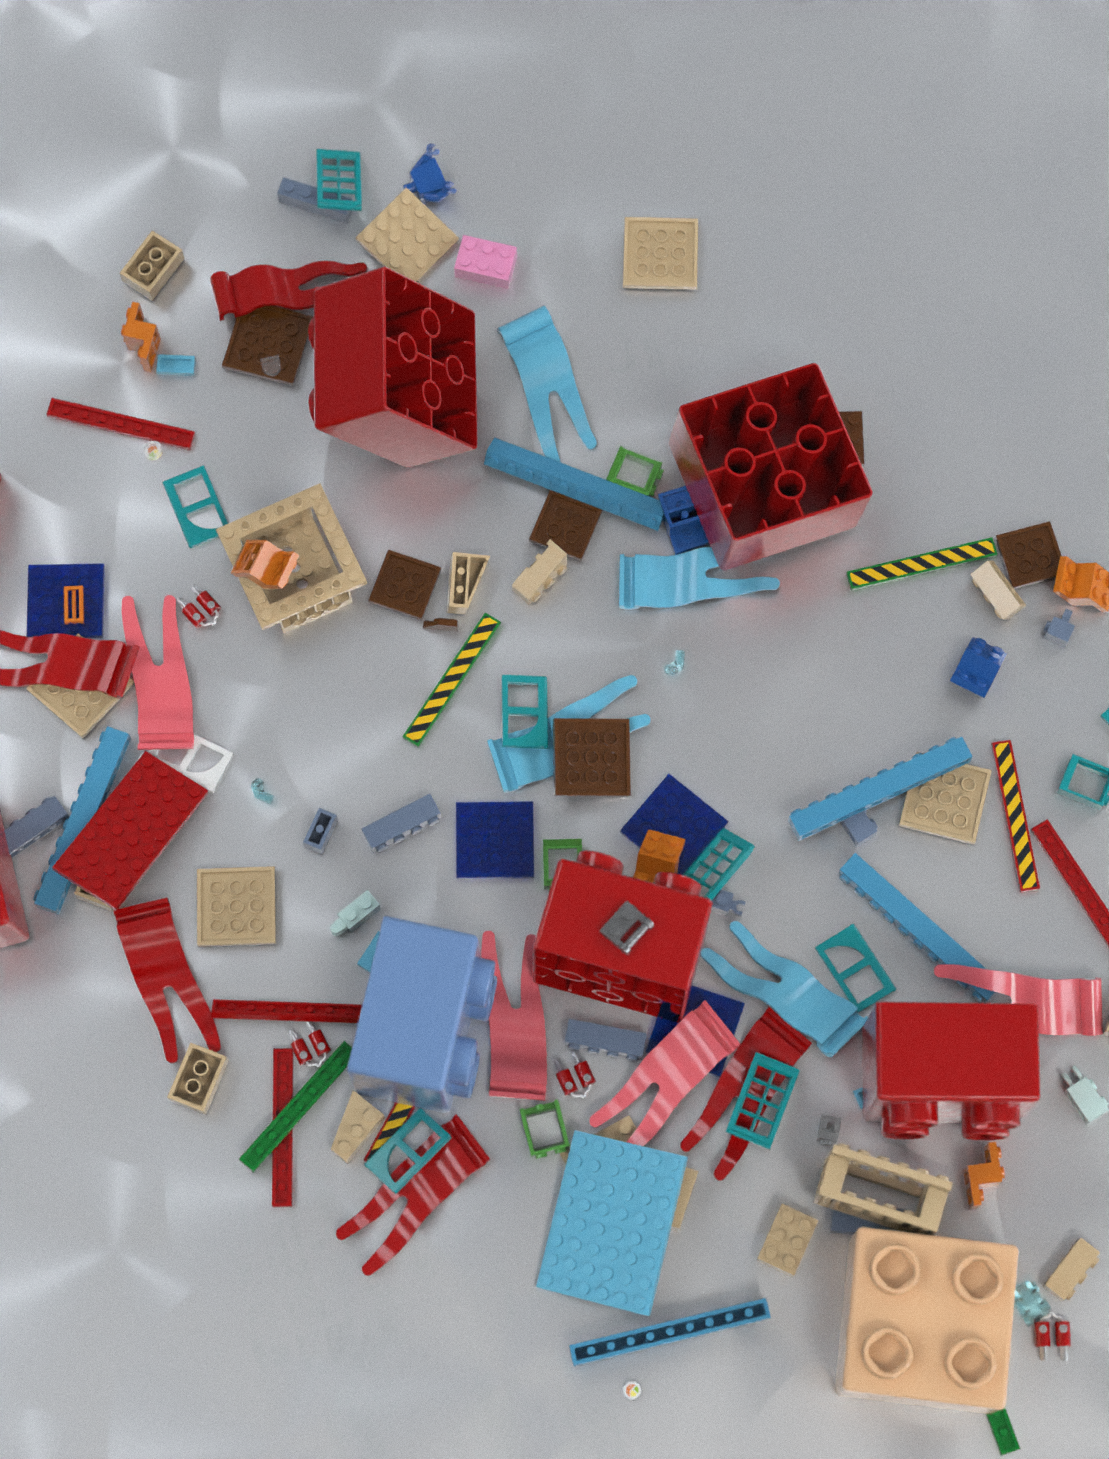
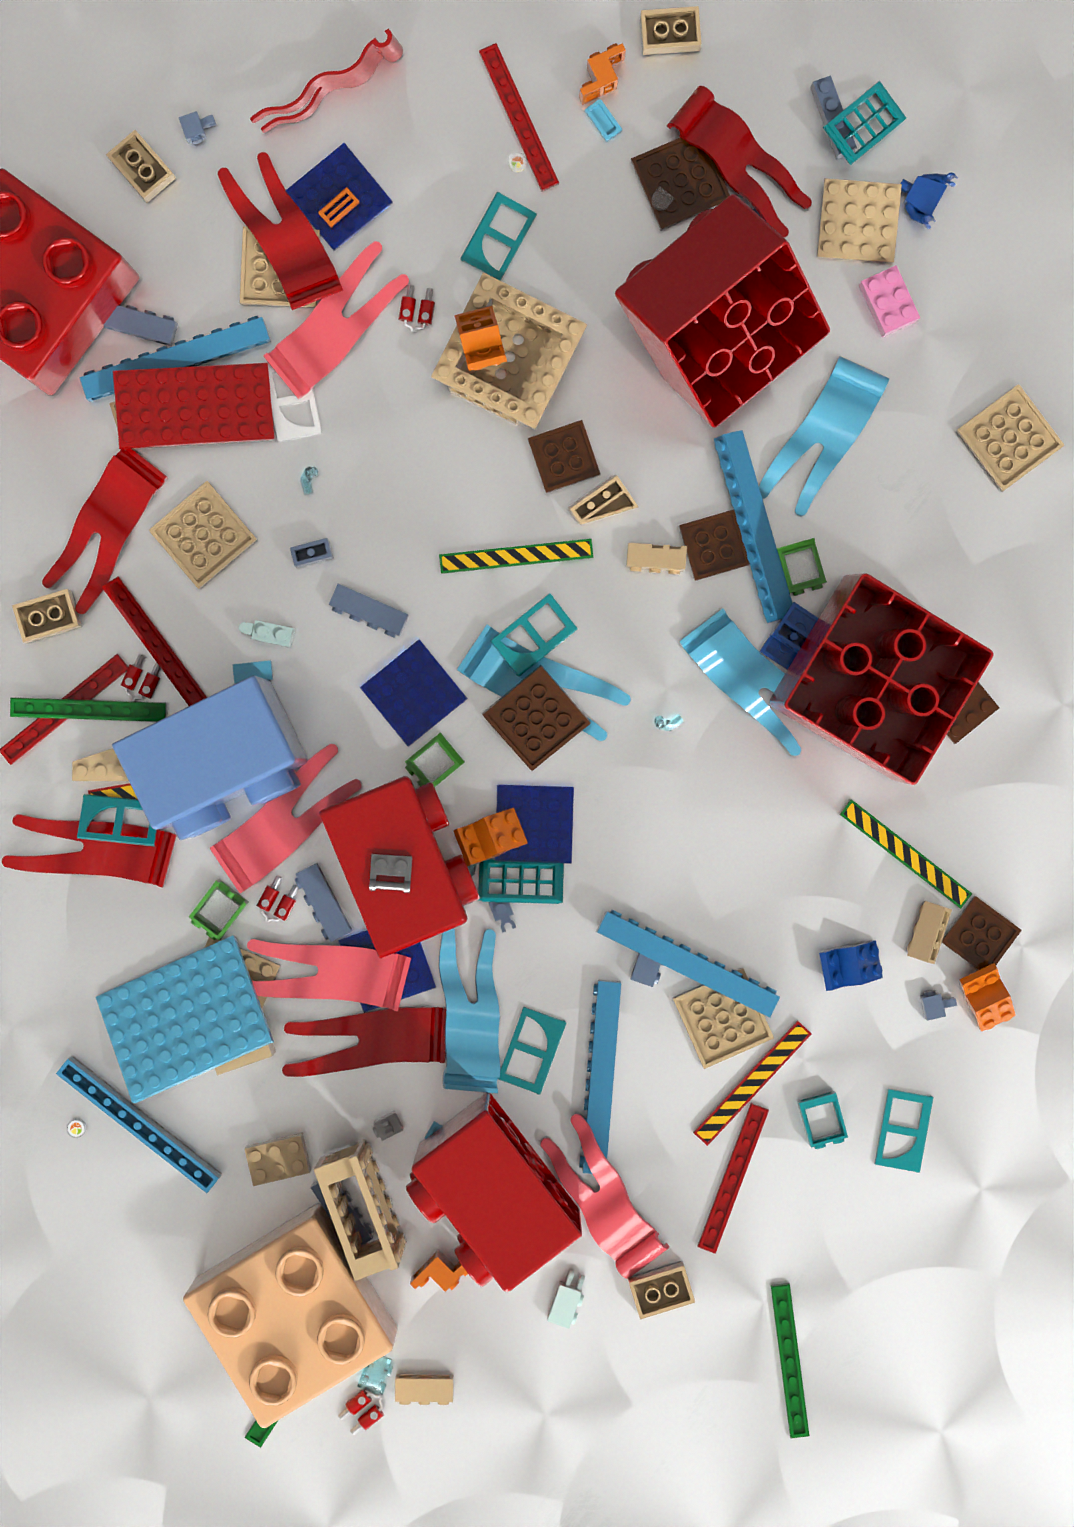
camera: 50 degrees right, 15 degrees up
reddish brown tile [423,618,458,632] -> none
teal piece [725,1052,800,1150] -> none

